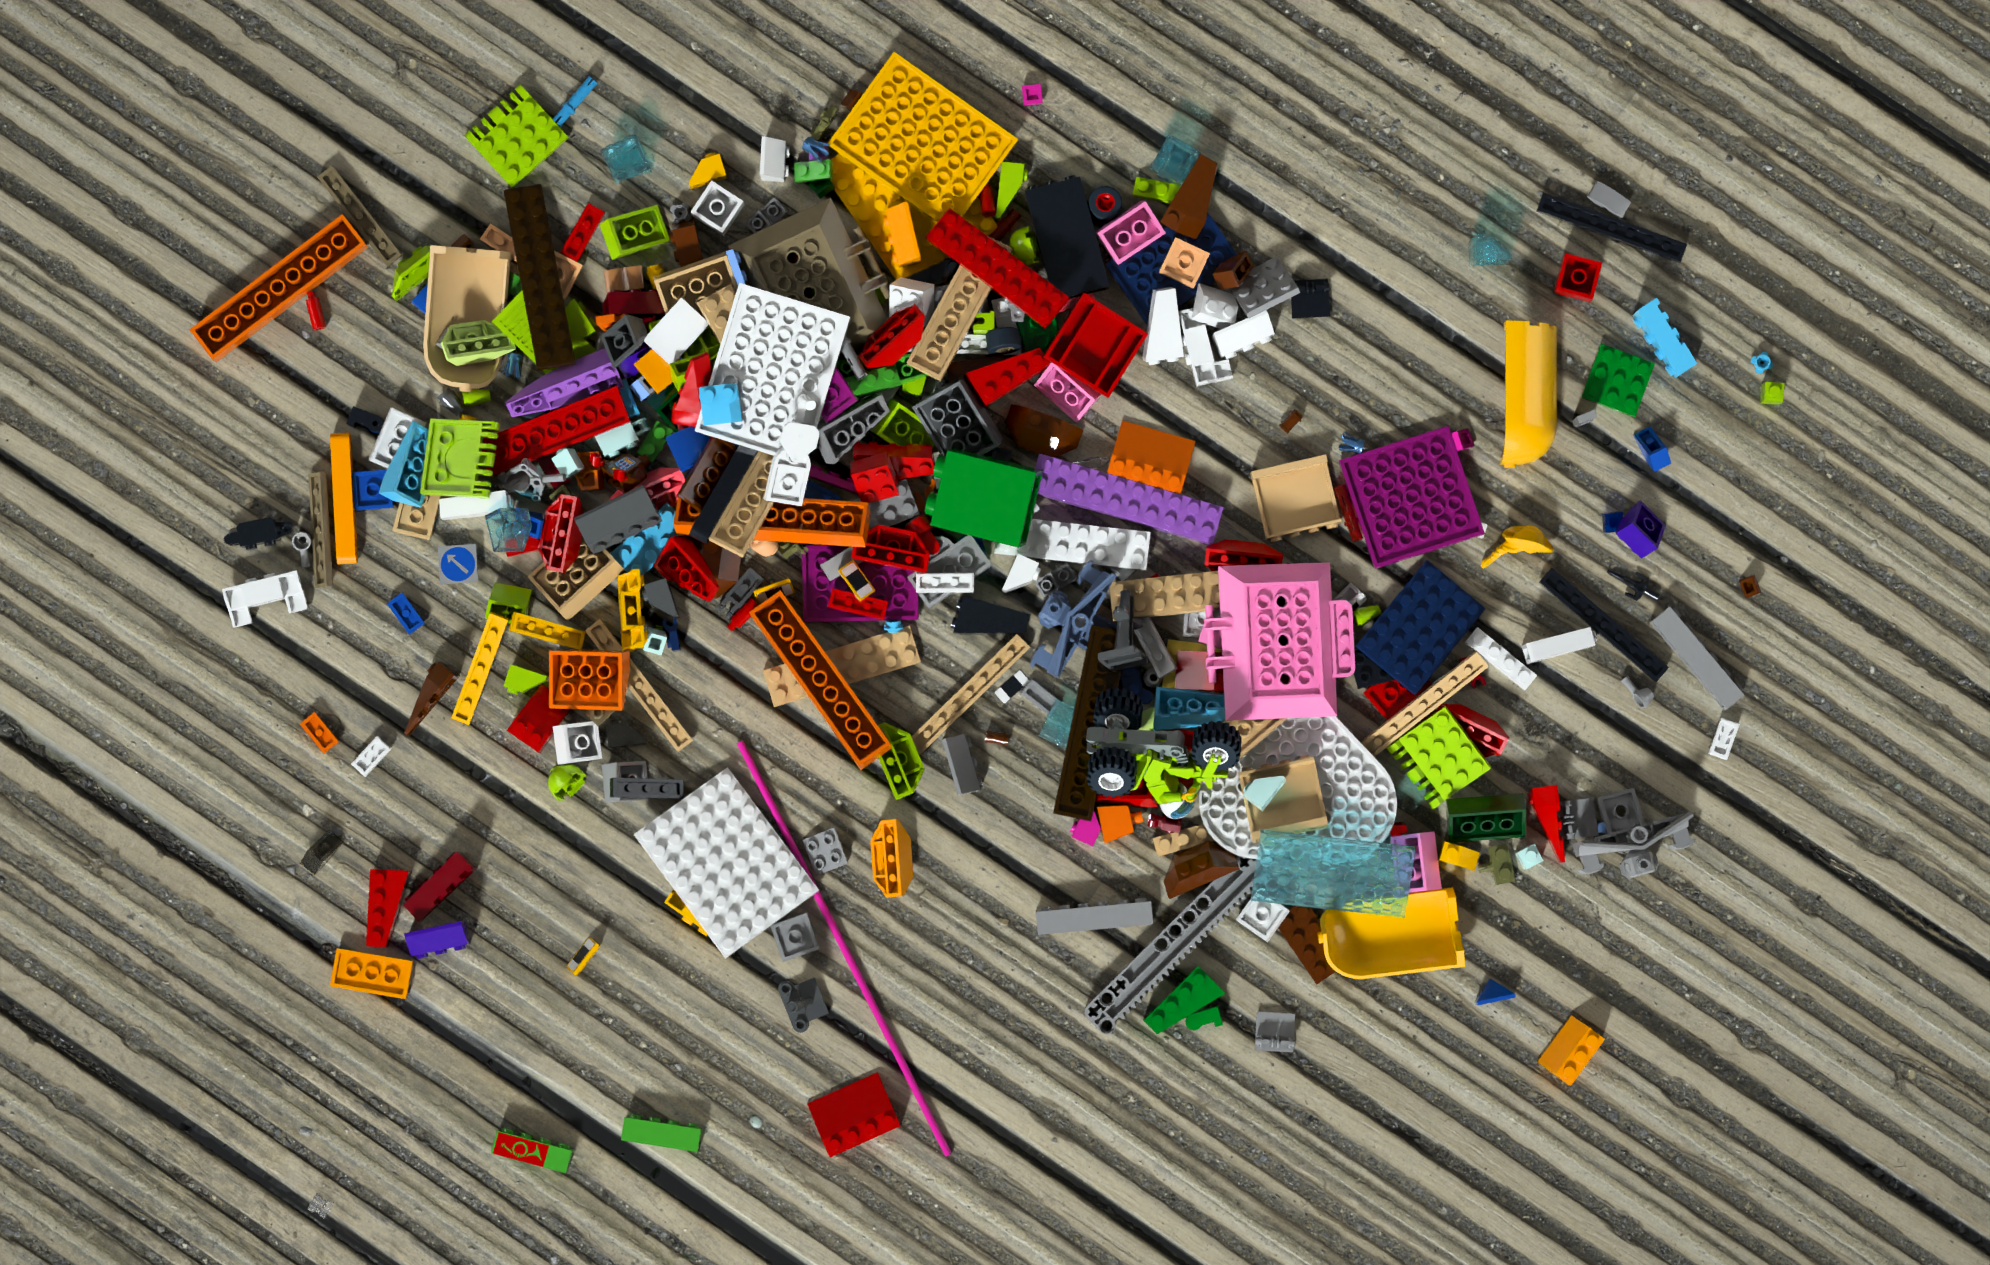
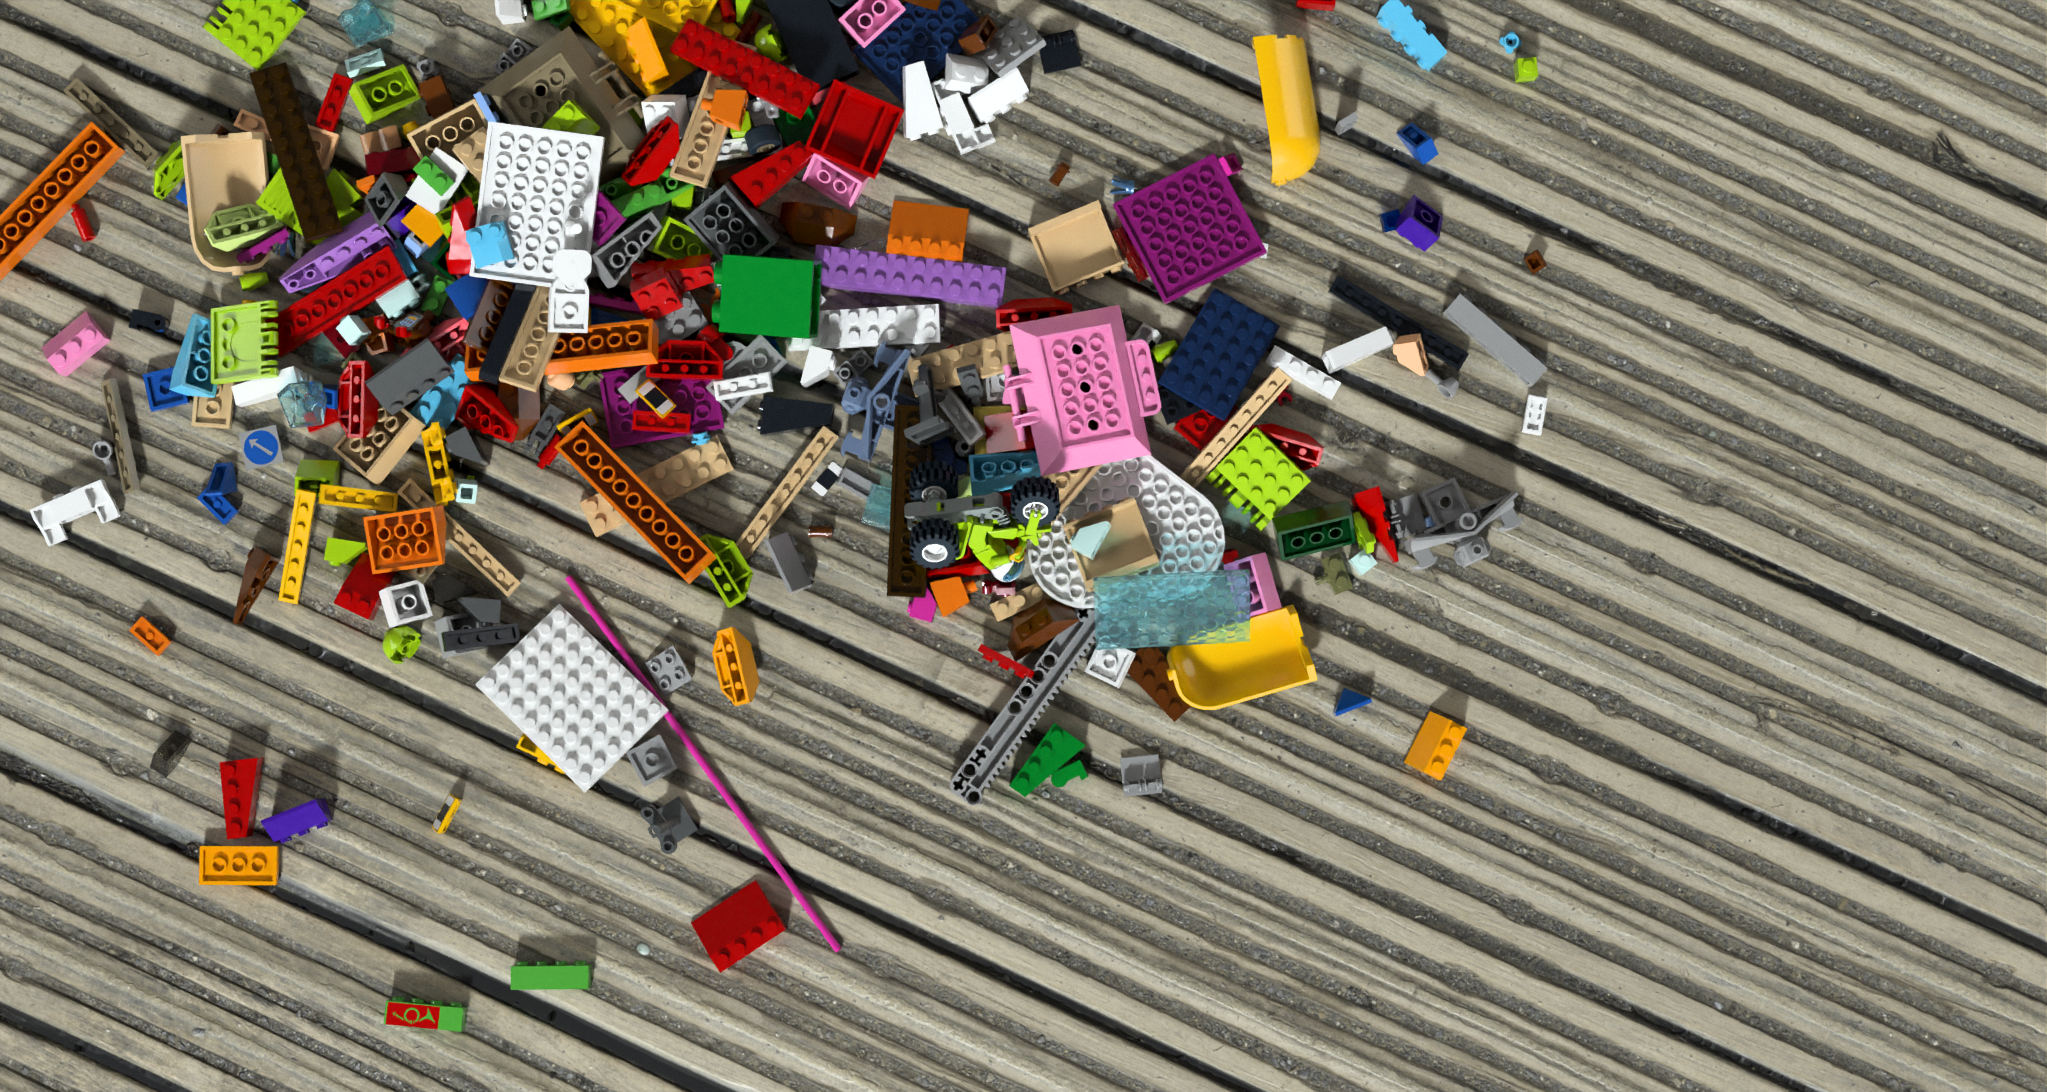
camera: 10 degrees left, 0 degrees up
black hinge [223,517,293,550] -> none
light orange beam [330,432,358,565] -> none
white plate [351,736,392,777] -> none
white tile [368,407,426,468] -> none
dark red wedge [403,851,477,922] -> none
dark grey cone [437,387,465,416] -> none
light grey bar [491,458,566,502] -> none
dark blue plate [663,618,681,652] -> none
yellow slope [689,152,727,189] -> none
white brick [691,180,745,236] -> none
light grey pin [841,335,868,381] -> none
light grey brick [1036,898,1153,935] -> none
light nougat plate [1159,237,1210,289] -> none
yellow slope [1438,841,1480,871] -> none
yellow hat [1481,525,1554,569] -> none
green plate [1581,344,1655,418] -> none
black piece [1607,570,1660,601] -> none
none -> bright pink slope [41,311,111,377]
none -> blue slope [205,462,238,496]
none -> magenta plate [236,225,291,264]
none -> light aqua plate [345,48,386,78]
none -> bright green plate [413,155,455,196]
none -> dark grey slope [458,597,501,627]
none -> lime slope [542,100,601,136]
none -> orange torso [701,90,749,131]
none -> dark grey hinge [956,364,984,407]
none -> red plate [977,644,1035,679]
none -> lime plate [1352,512,1376,554]
none -> light nougat slope [1393,333,1429,376]

